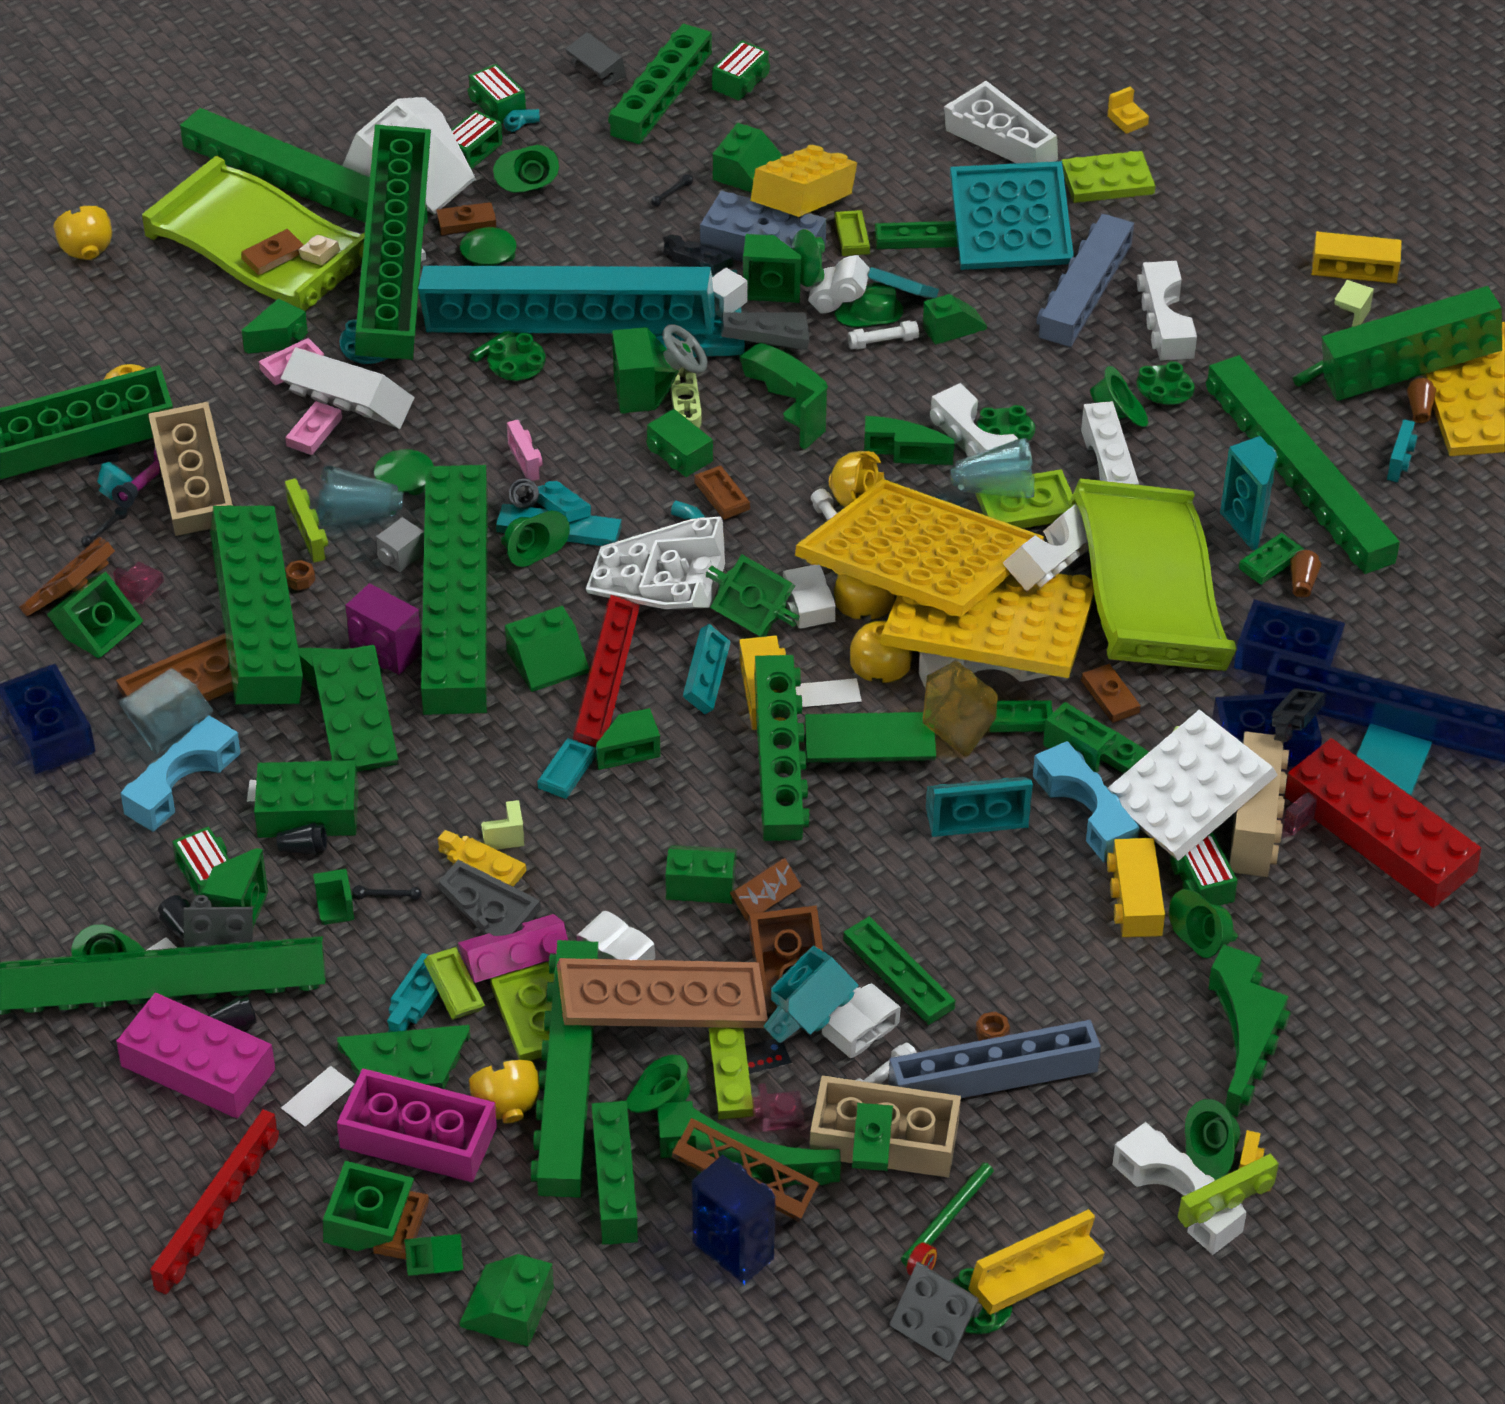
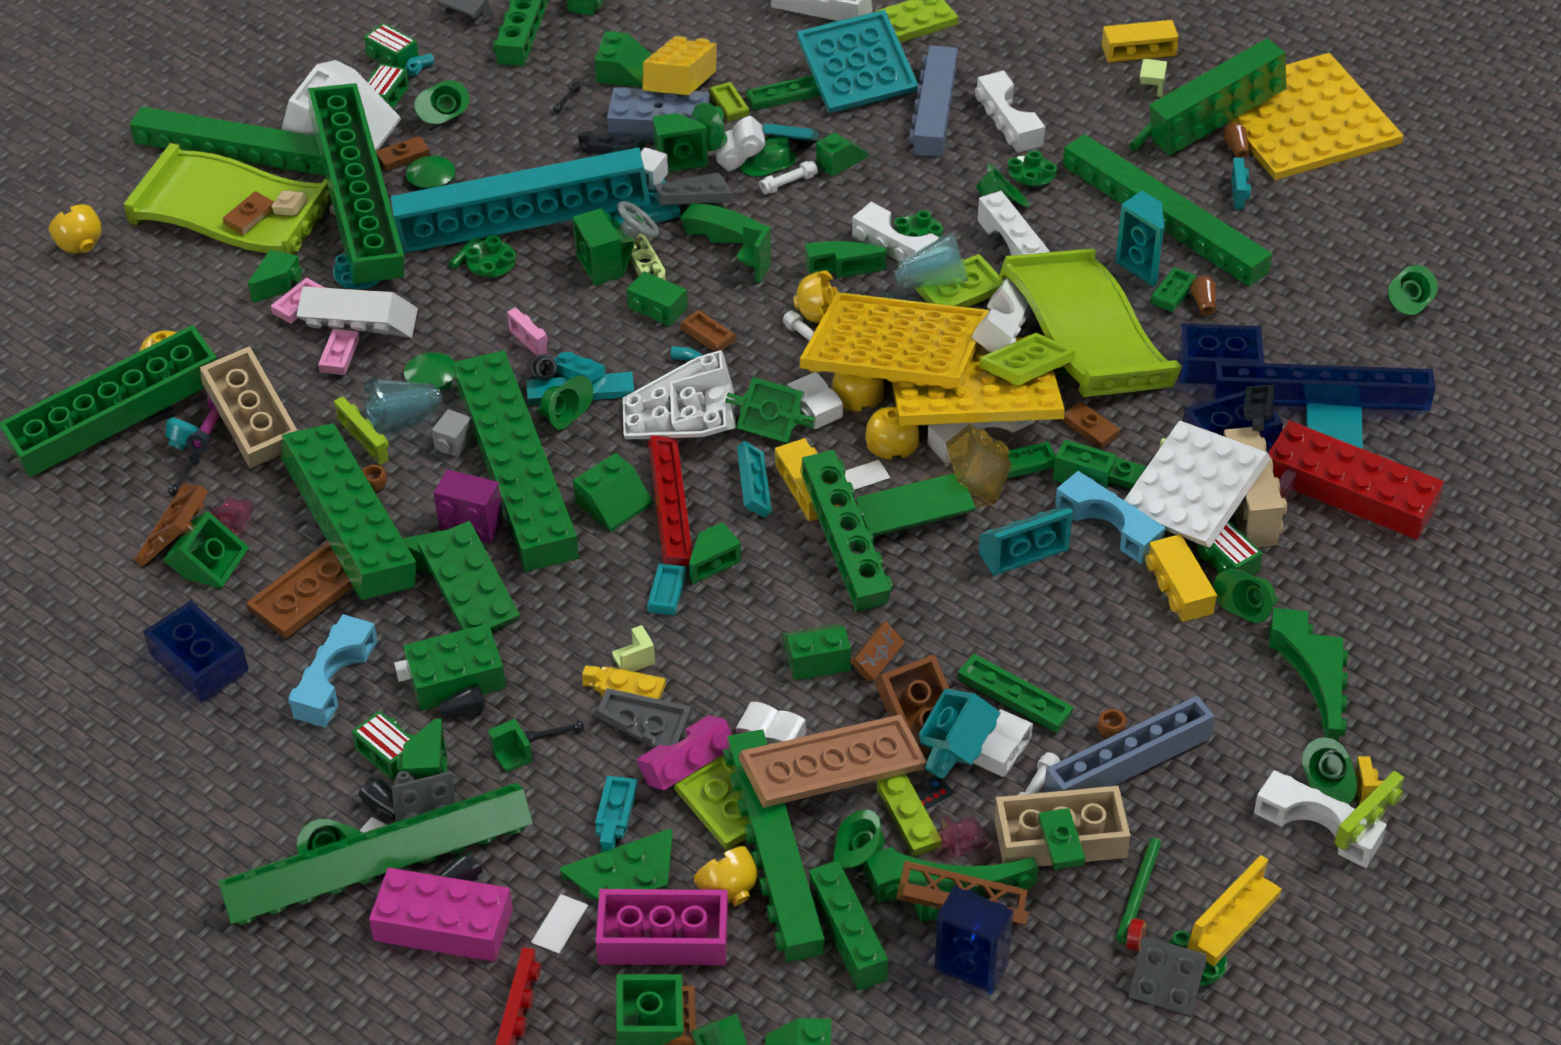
camera: 15 degrees left, 0 degrees up
clear light blue slope [119,668,214,754] -> none
lime tile [424,947,485,1020] -> none
none -> lime plate [979,333,1075,385]

